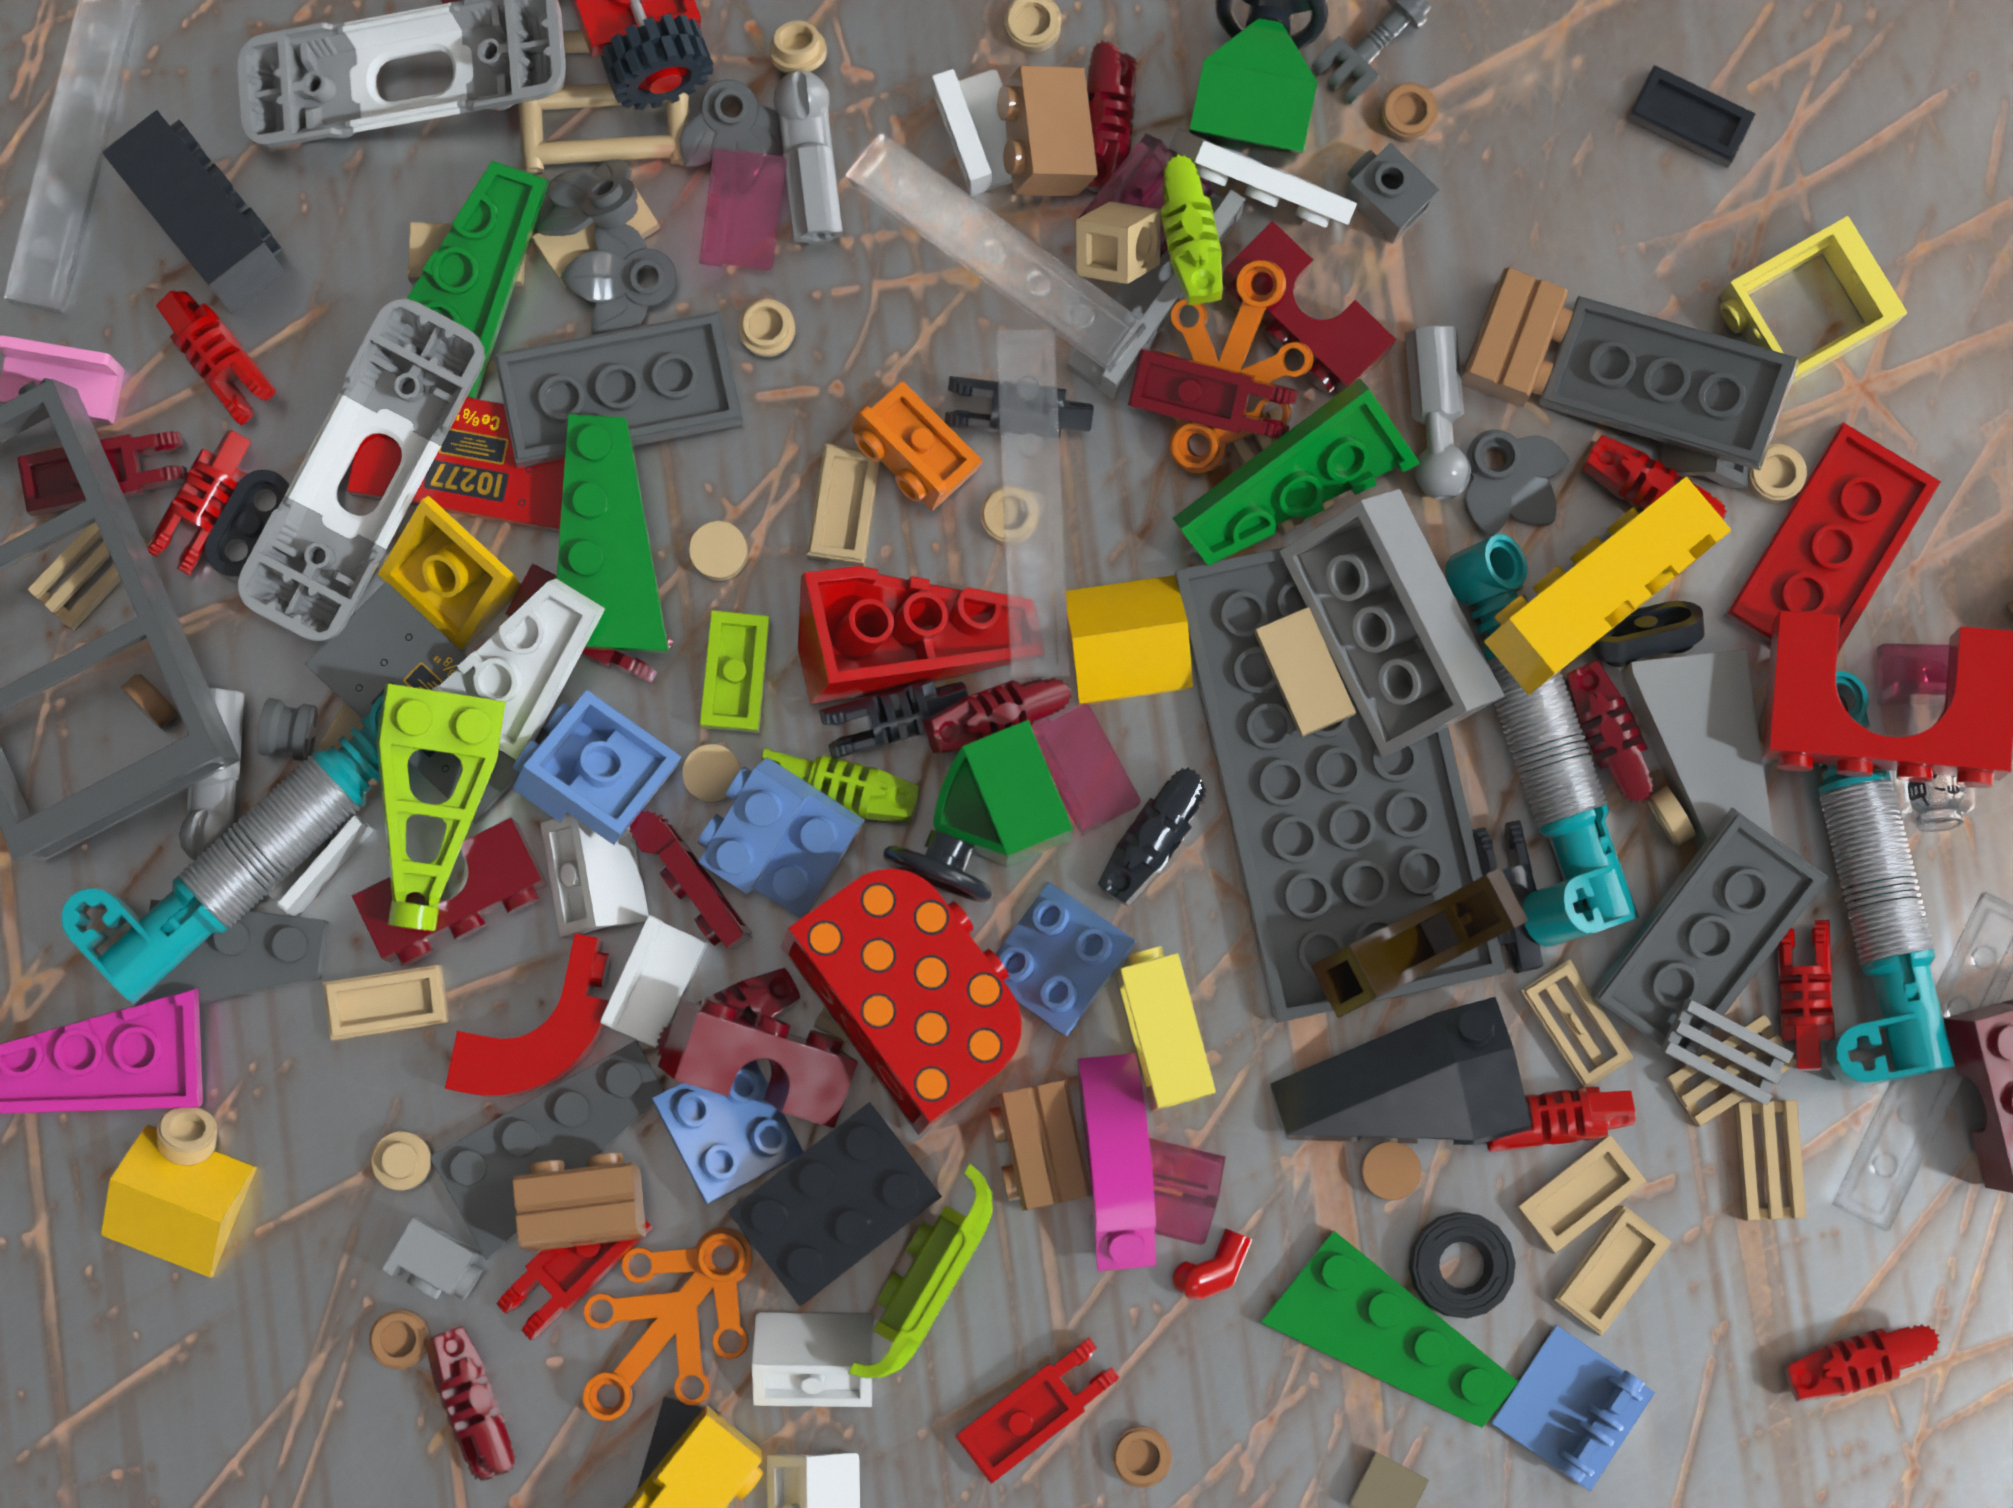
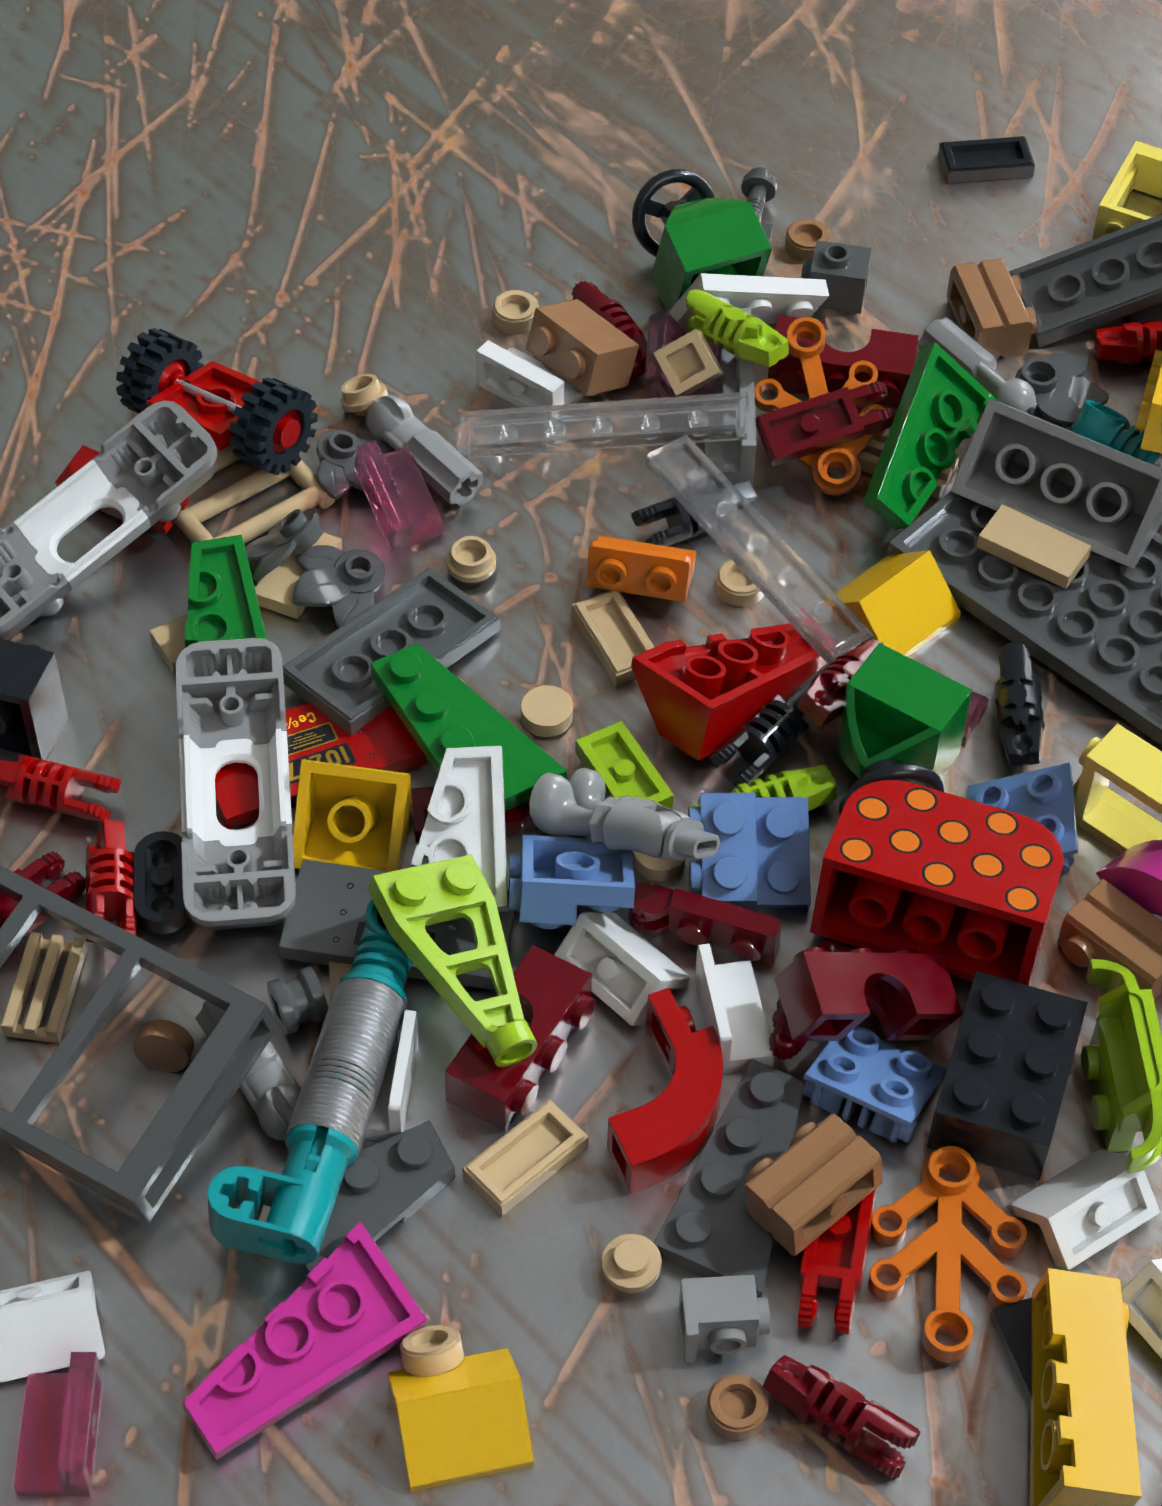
camera: 30 degrees left, 30 degrees down
none -> light grey piece [529,768,720,860]

